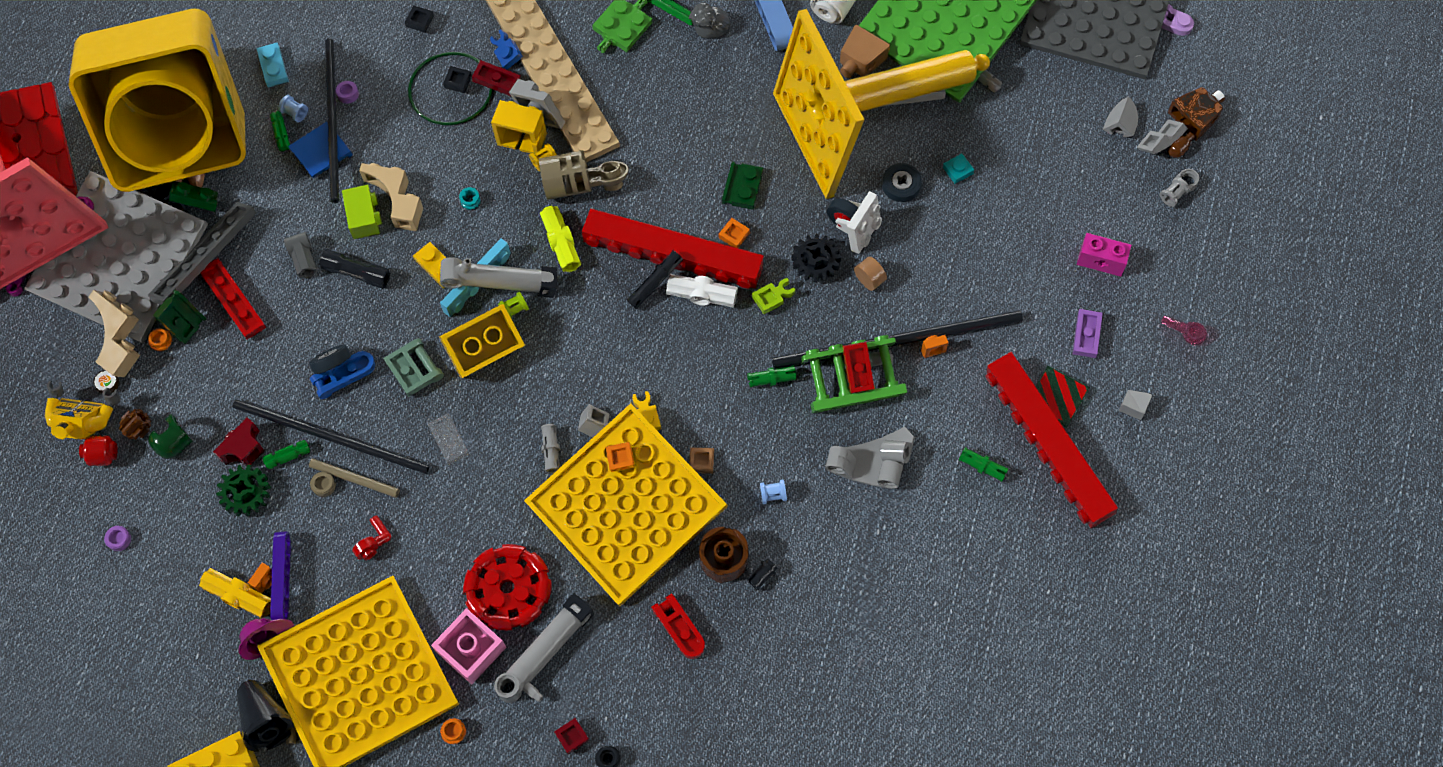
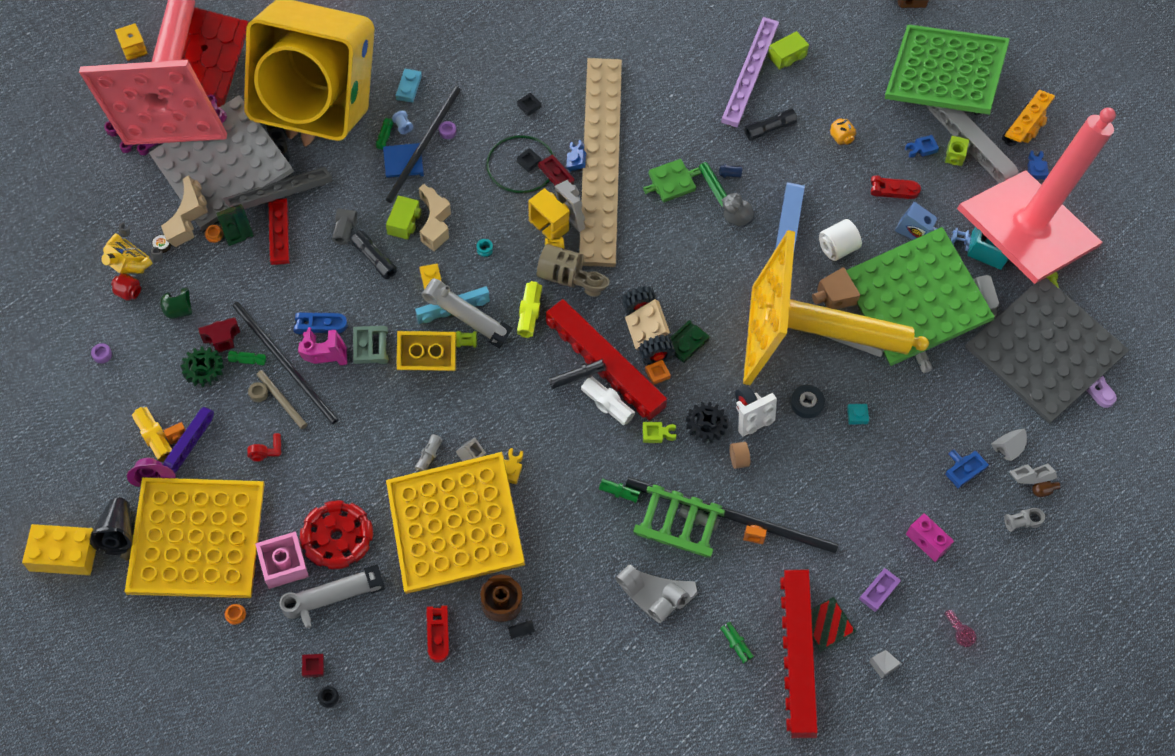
camera: 25 degrees right, 5 degrees down
reddish brown gear [119,409,152,440] -> none
dark green plate [169,181,218,212] -> none
black bush [309,344,351,374] -> none
clear plate [427,413,470,465] -> none
orange plate [606,442,635,472] -> none
medium nougat tile [689,447,714,474] -> none
light blue bush [760,480,787,504] -> none
red plate [842,342,875,393] -> none
torso [1168,87,1225,141] -> none
none -> dark pink tile [298,327,348,365]
none -> plate [622,285,675,365]
none -> blue plate [945,449,989,489]

